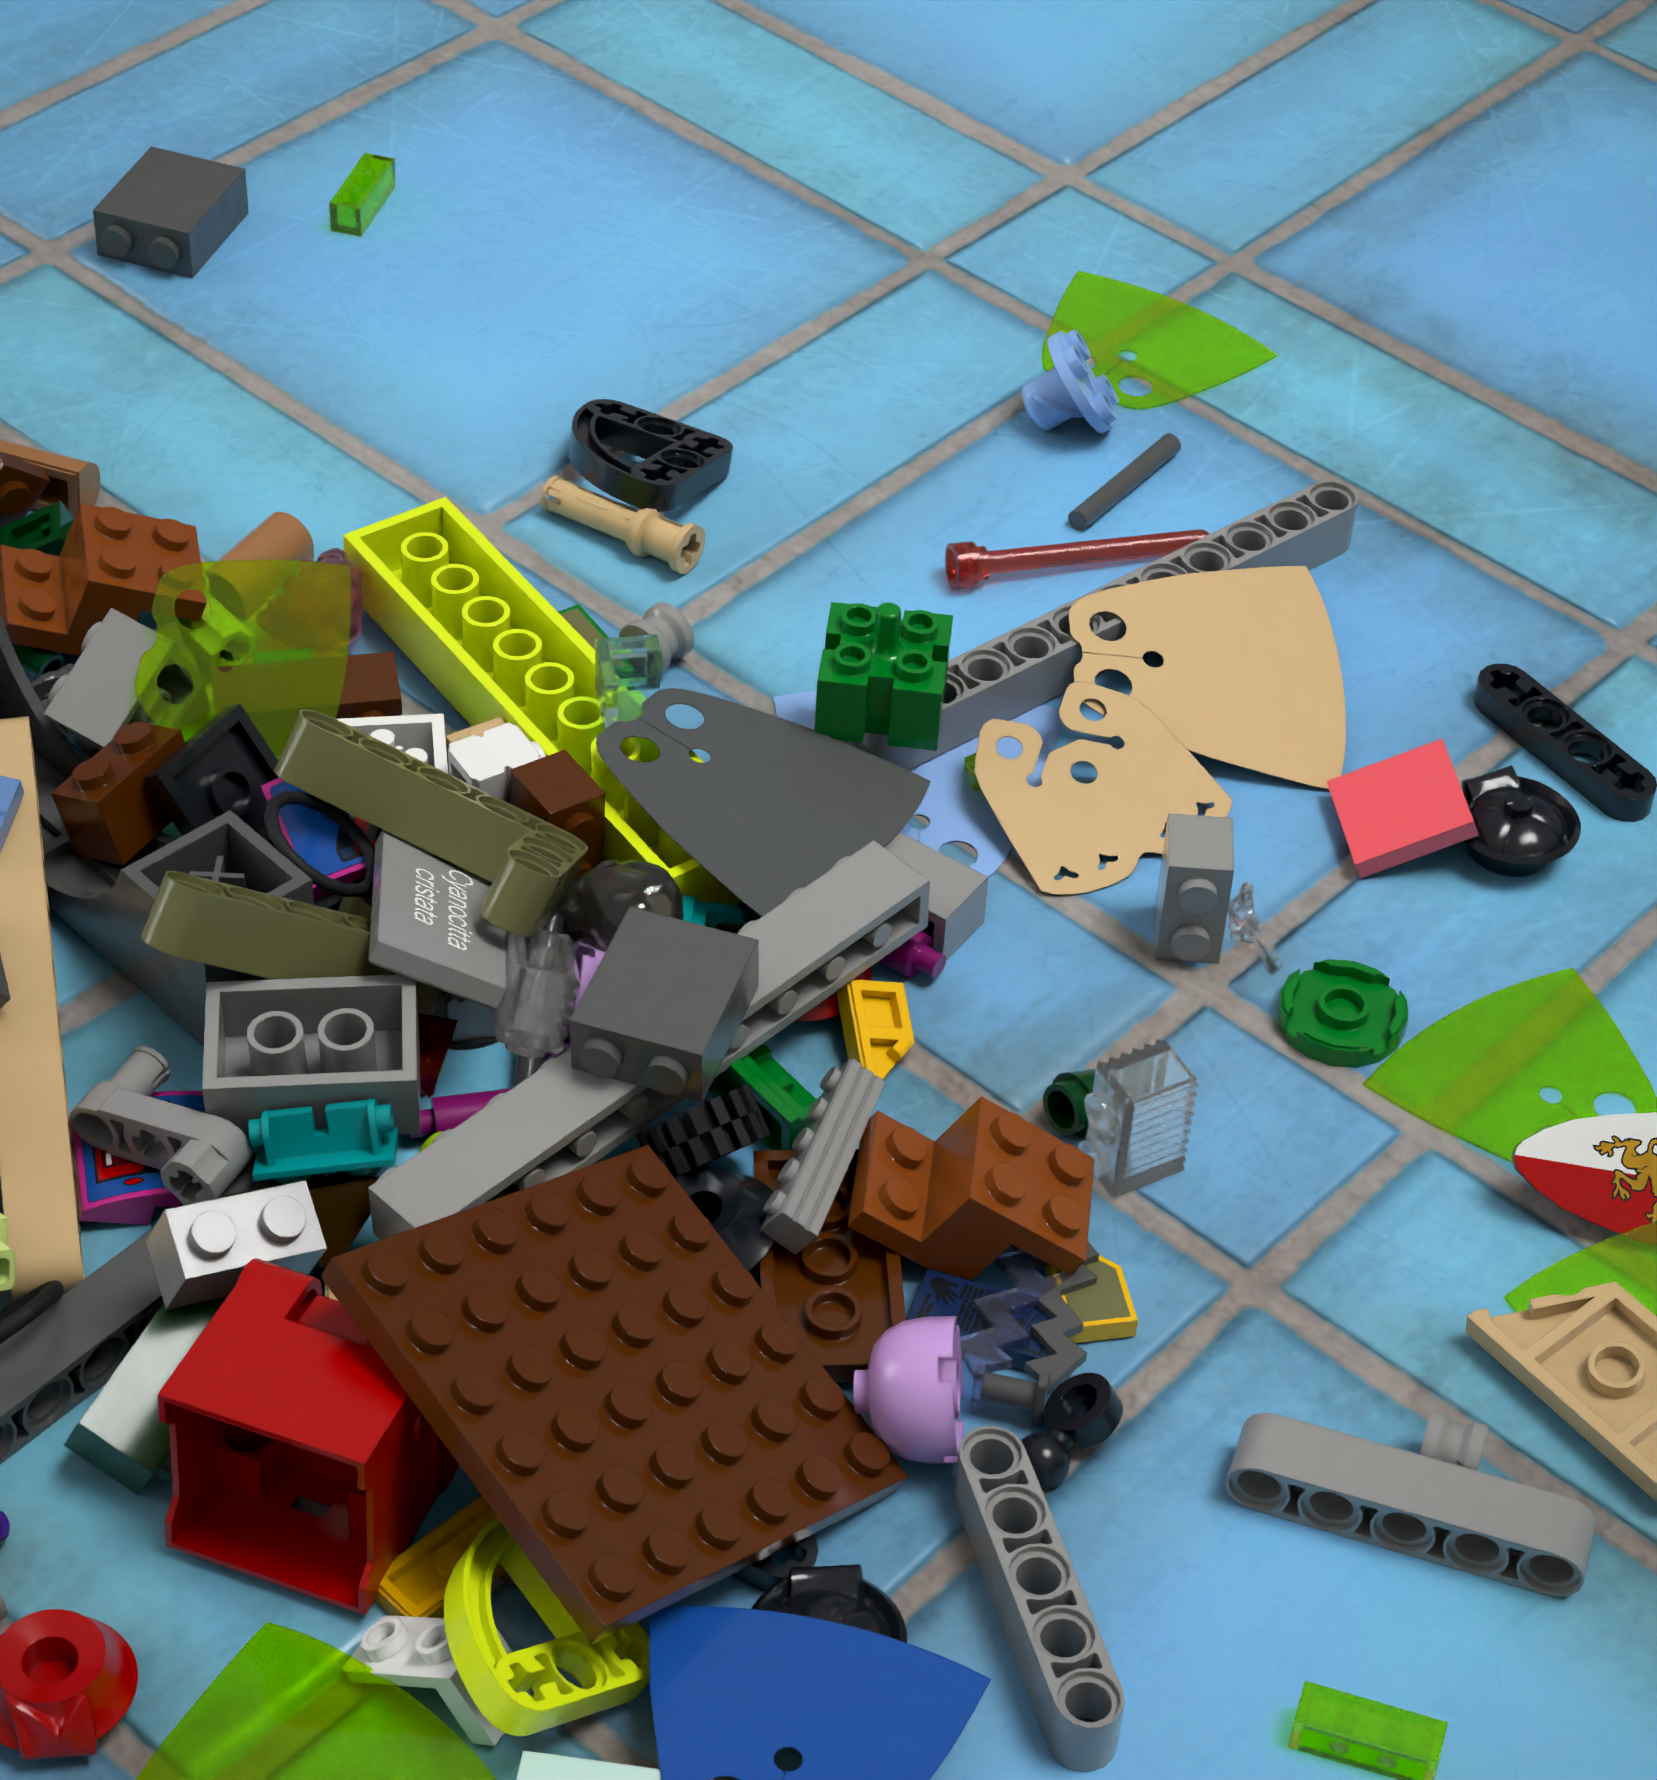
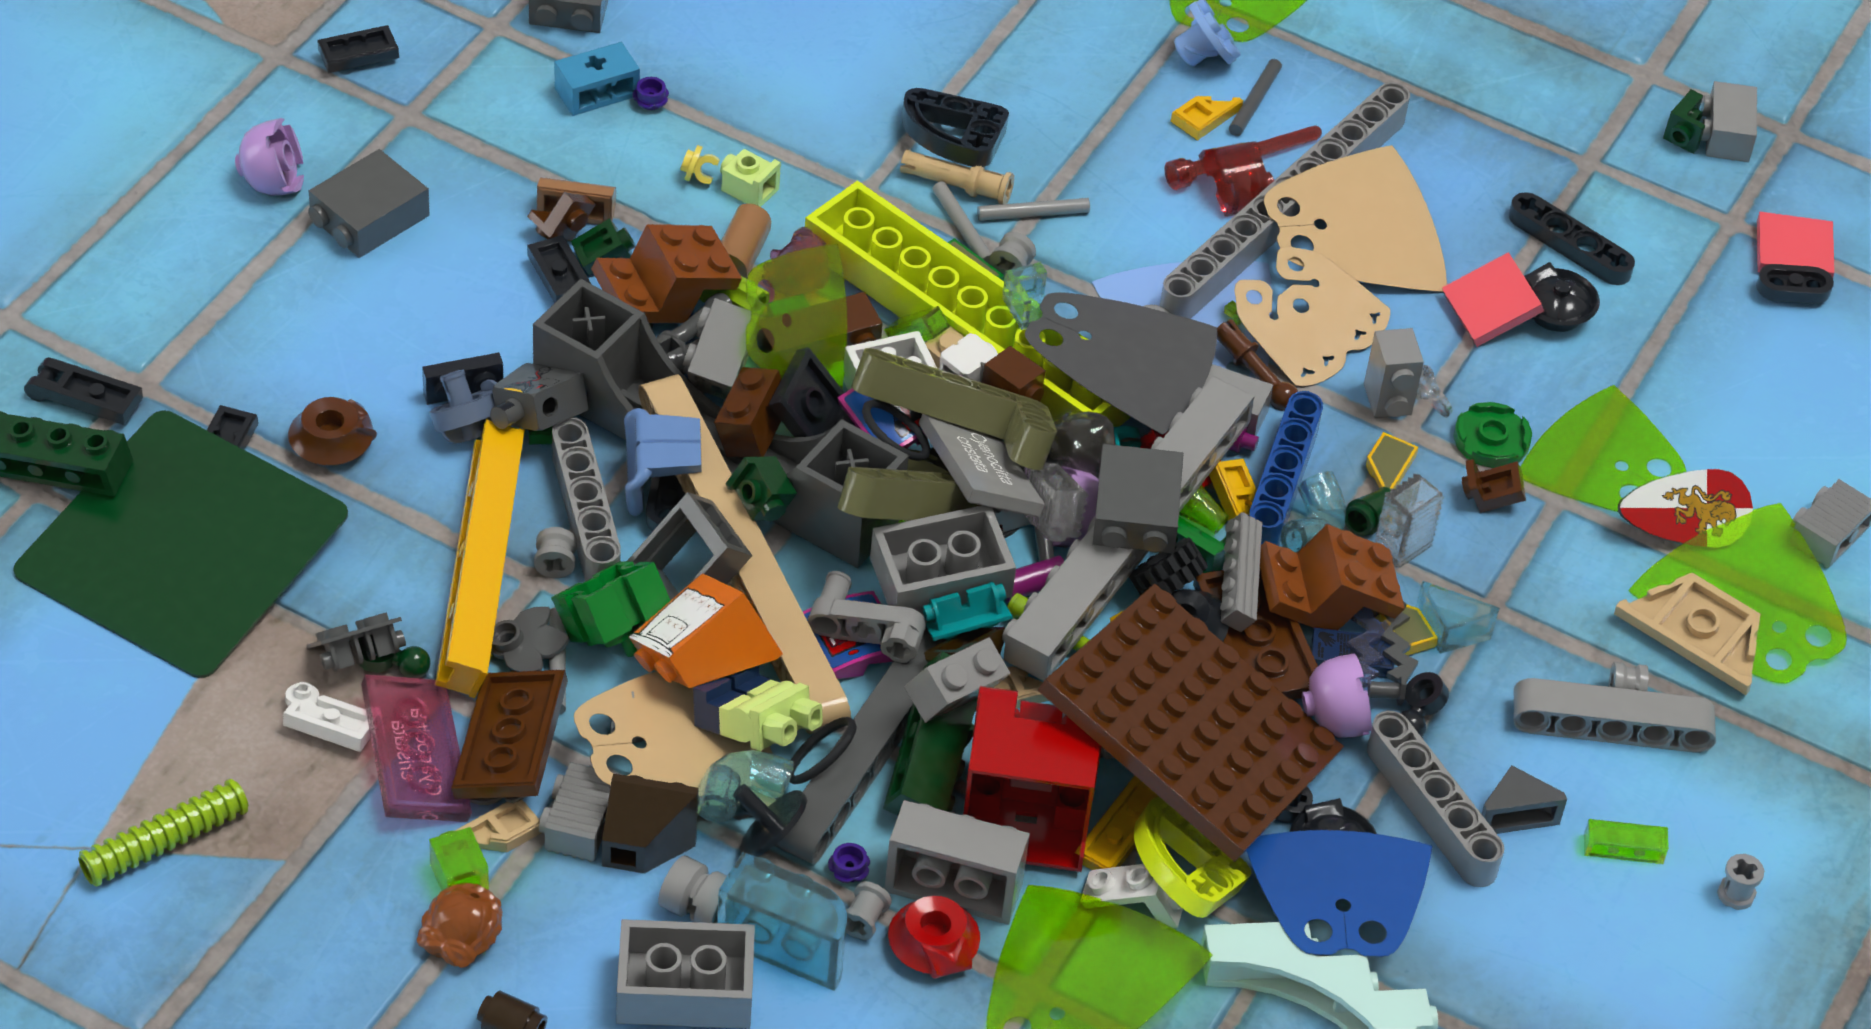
camera: 15 degrees left, 5 degrees up
green brick [814,602,953,751] -> none
none -> dark azure brick [554,41,640,116]
none -> dark purple plate [633,77,669,110]
none -> light yellow plate [680,145,720,184]
none -> yellowish green brick [720,149,781,207]
none -> dark green brick [725,456,797,521]
none -> clear neon green piece [884,306,951,341]
none -> light grey brick [885,800,1030,925]
none -> light grey bar [933,181,991,264]
none -> light grey bar [977,198,1090,221]
none -> yellow tile [1171,96,1244,141]
none -> clear neon green cone [1179,485,1229,534]
none -> clear red cylinder [1198,141,1274,217]
none -> reddish brown pin [1217,319,1298,411]
none -> blue beam [1249,391,1323,546]
none -> clear light blue cylinder [1281,471,1346,553]
none -> olive tile [1365,432,1419,492]
none -> clear light blue slope [1416,581,1500,654]
none -> reddish brown bracket [1462,459,1526,513]
none -> dark grey slope [1482,765,1567,834]

